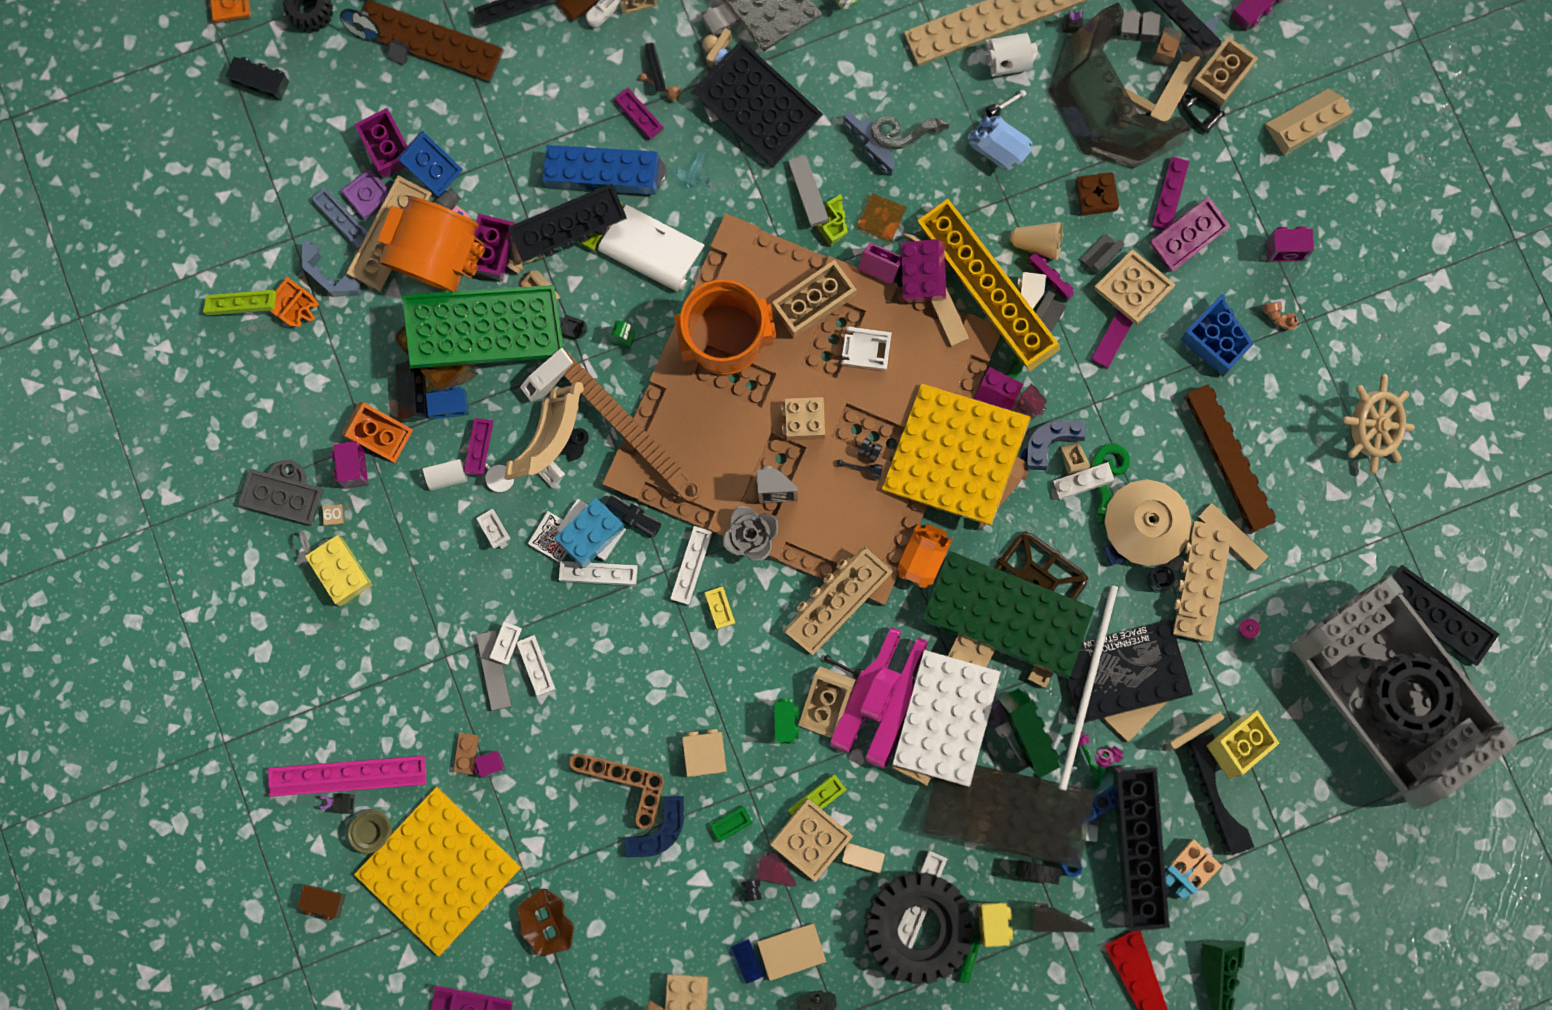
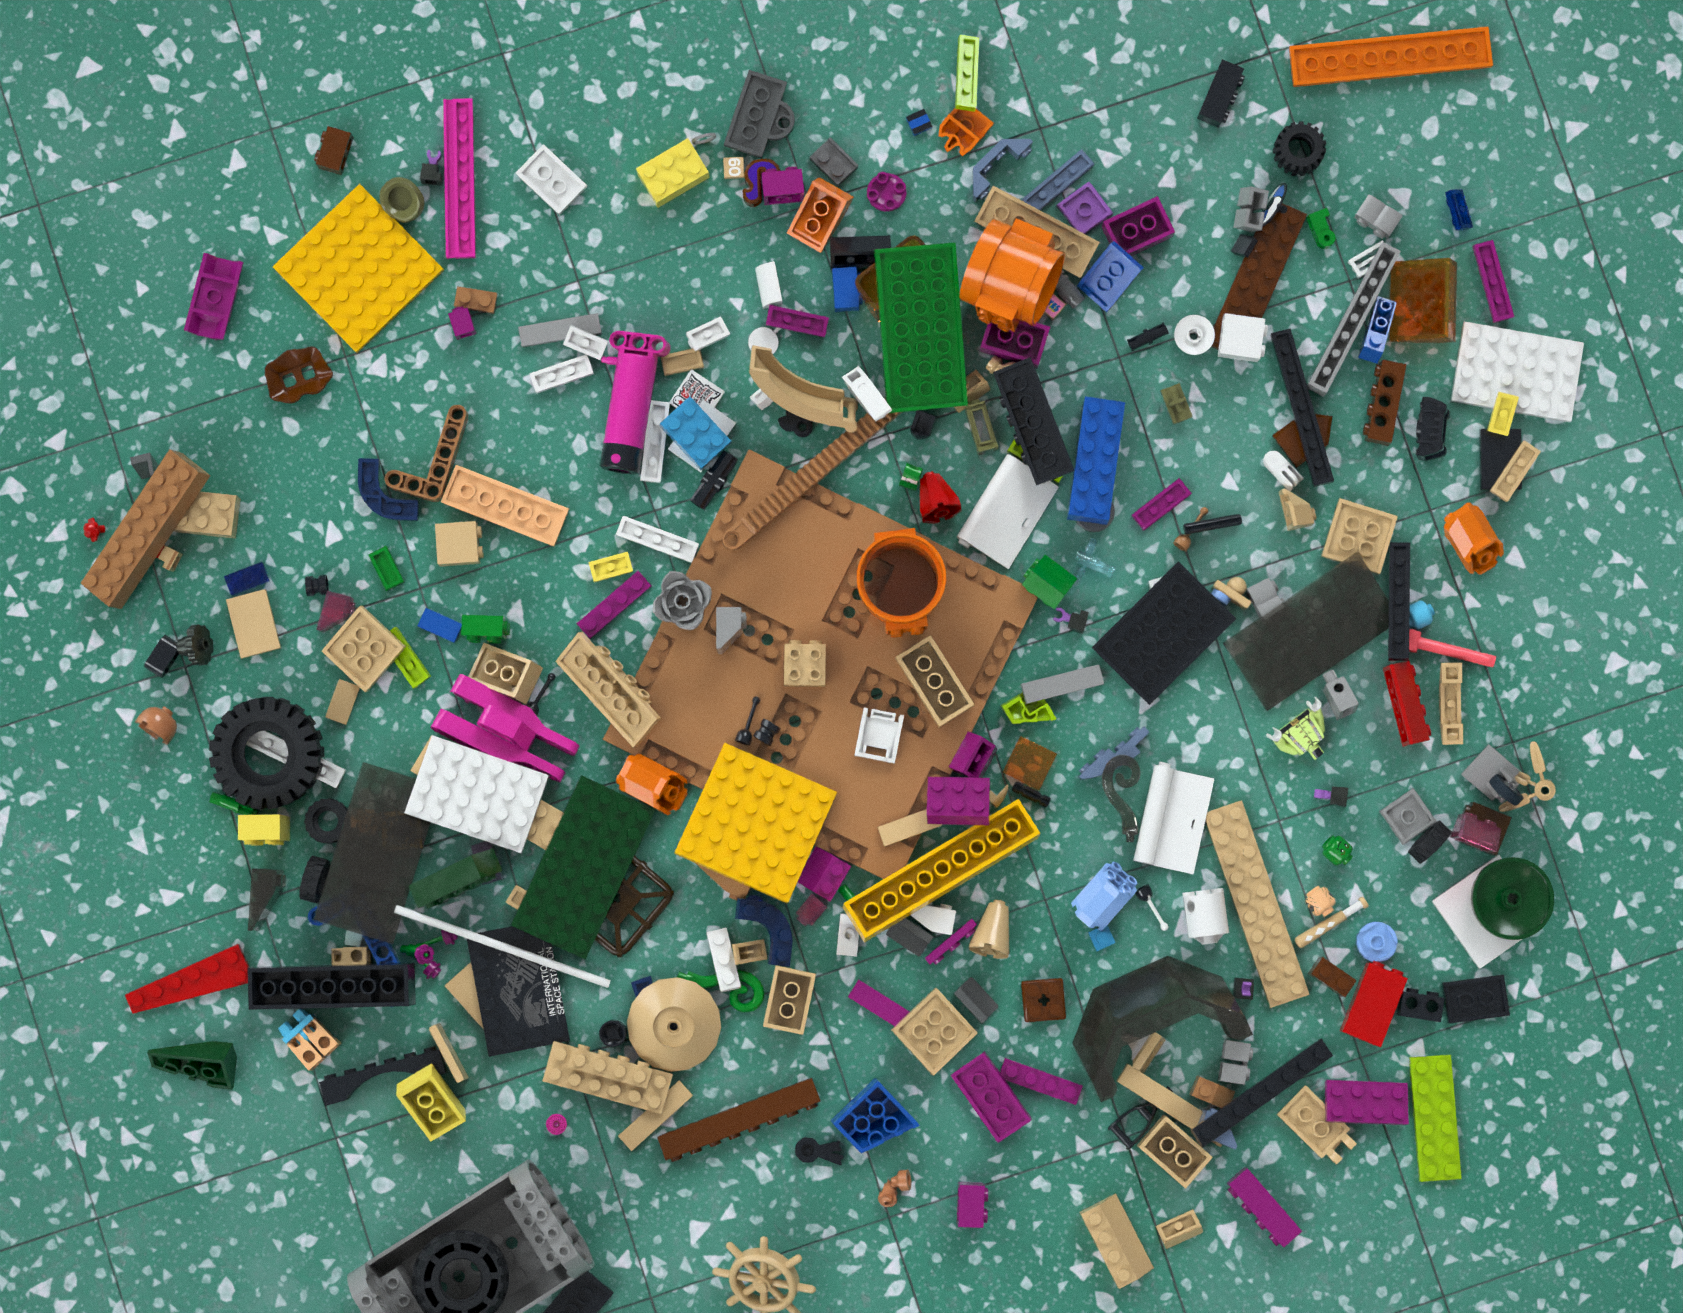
camera: 85 degrees right, 5 degrees up
hinge [995,721,1027,767] -> none
none -> black tyre [304,798,351,844]
none -> tan leg [331,947,372,965]
none -> blue tile [417,608,462,643]
none -> light nougat plate [441,465,569,547]
none -> white plate [516,144,587,216]
none -> magenta plate [576,571,652,639]
none -> dark pink piece [600,331,671,475]
none -> tan tile [661,349,704,376]
none -> reddish brown animal [742,159,780,207]
none -> tan brick [763,965,816,1035]
none -> black piece [795,1137,844,1165]
none -> flat silver plate [809,137,858,187]
none -> white plate [837,914,859,956]
none -> magenta dish [867,172,907,212]
none -> tile [906,109,933,136]
none -> red cone [920,472,962,524]
none -> olive window [964,399,998,455]
none -> black axle [1012,781,1051,807]
none -> green brick [1022,555,1078,609]
none -> pearl dark grey piece [1053,608,1089,634]
none -> dark azure plate [1088,925,1115,951]
none -> black pin [1127,322,1169,351]
none -> white door [1133,762,1214,875]
none -> tan slope [1156,1209,1203,1249]
none -> olive hips [1160,383,1193,425]
none -> white dish [1174,315,1215,355]
none -> white brick [1218,313,1268,362]
none -> light grey piece [1233,186,1269,232]

